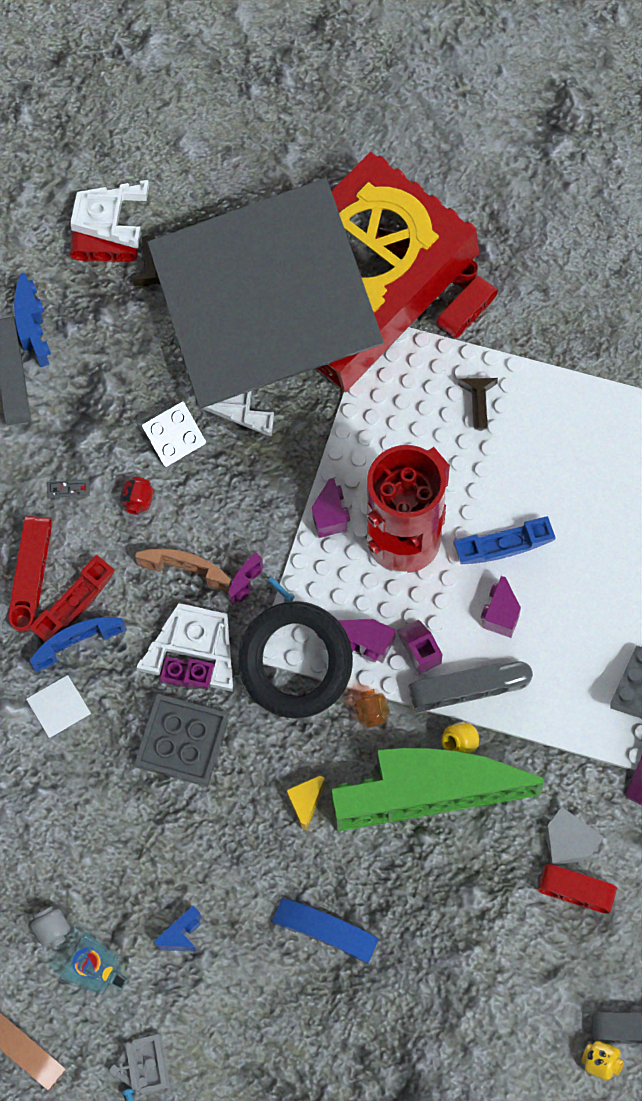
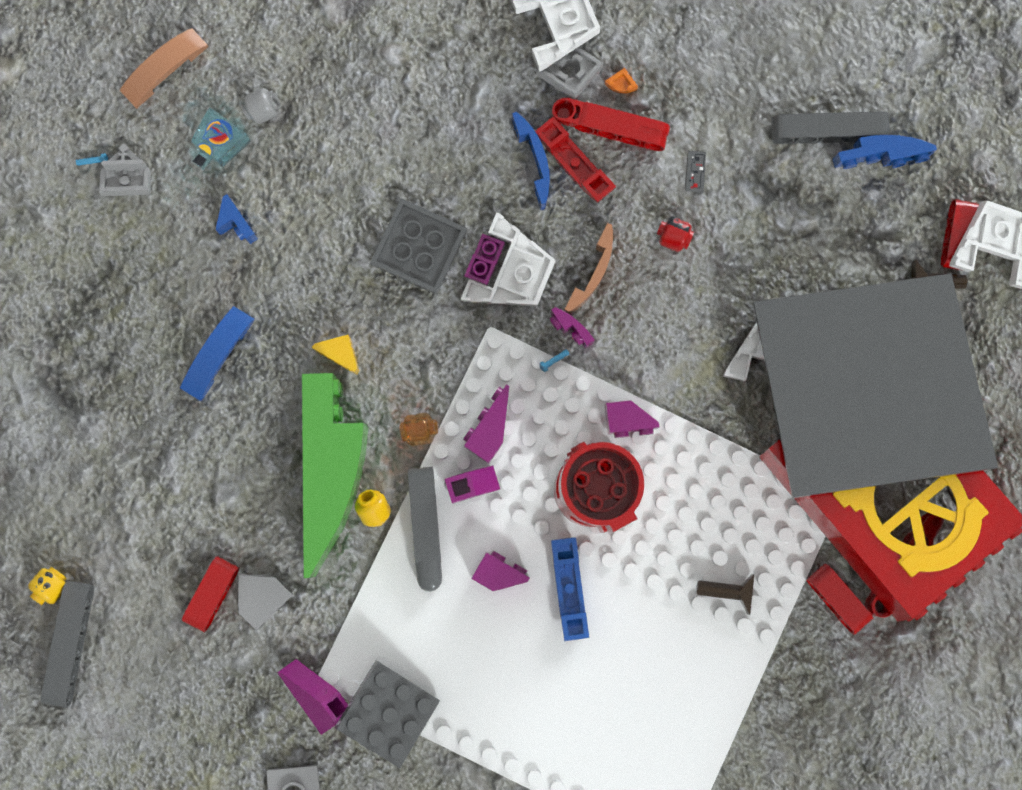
camera: 90 degrees right, 15 degrees up
white sticker [26,675,91,738] -> none
bracket [137,400,206,466] -> none
black tyre [238,601,353,719] -> none

